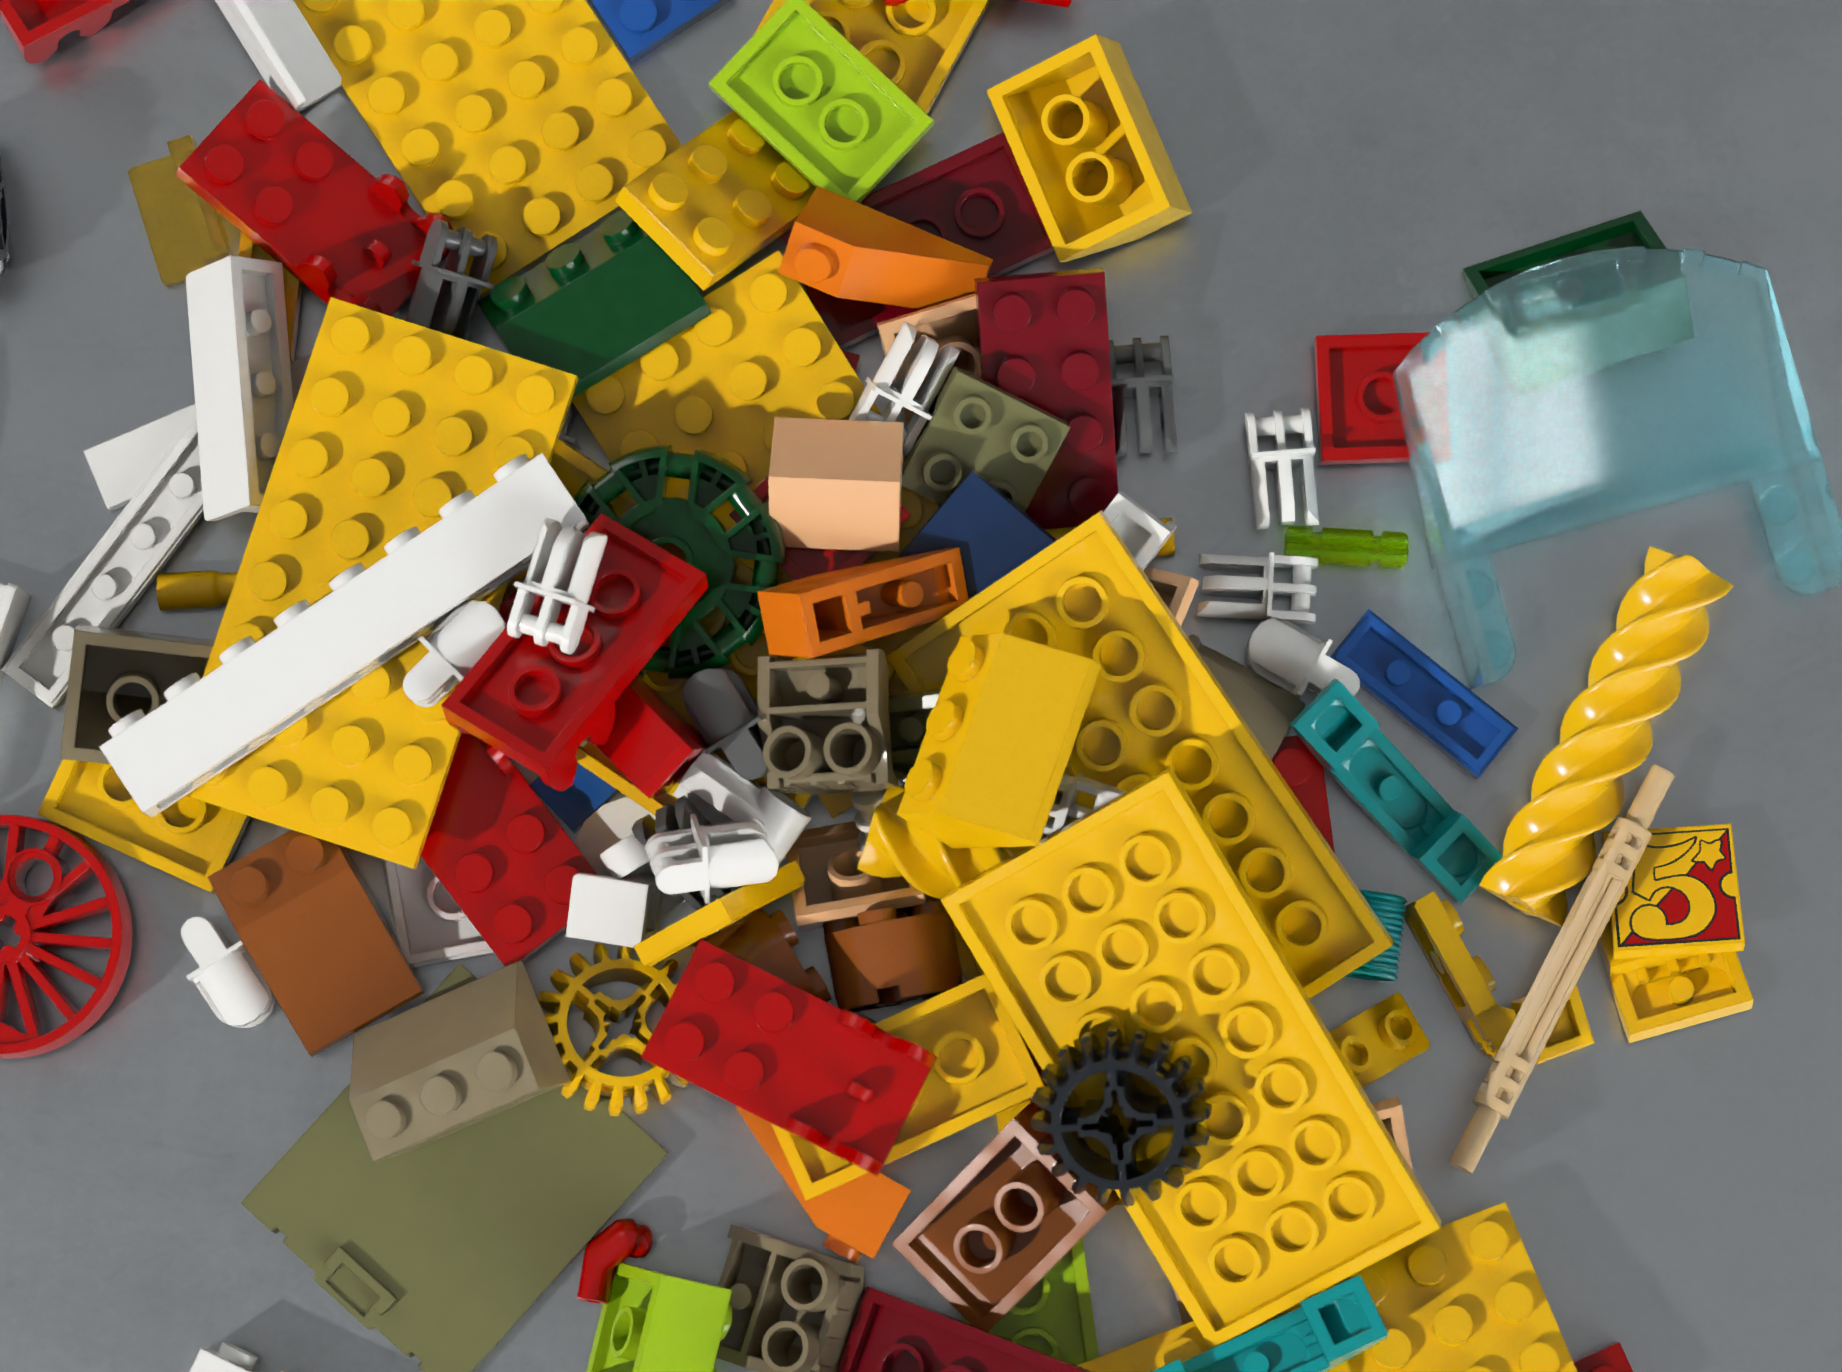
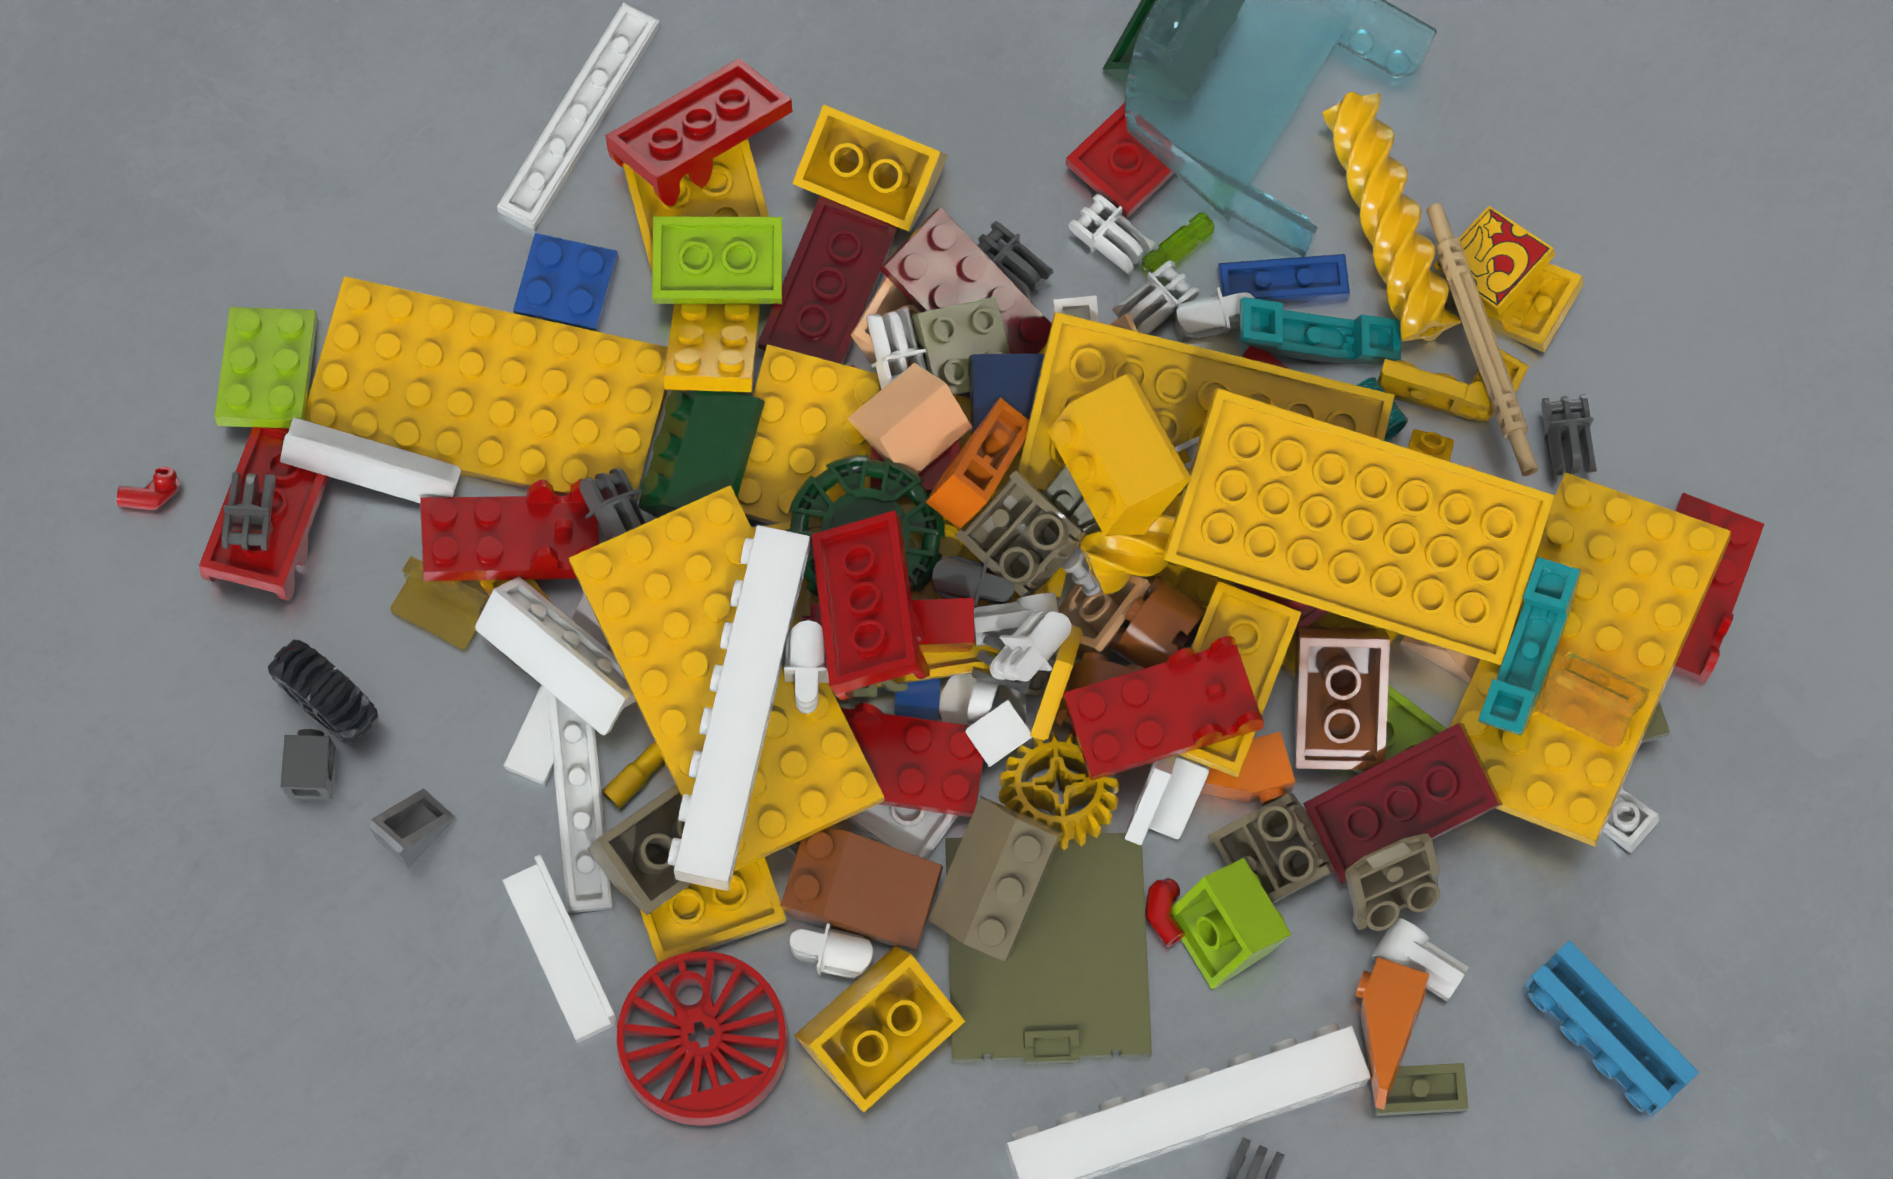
camera: 45 degrees left, 10 degrees down
white arm [507,517,608,655] -> none
orange slope [778,186,993,309] -> none
black gear [1031,1026,1212,1207] -> none
none -> yellow slope [794,946,966,1112]
none -> white panel [1125,755,1210,845]
none -> dark grey arm [1541,394,1597,476]

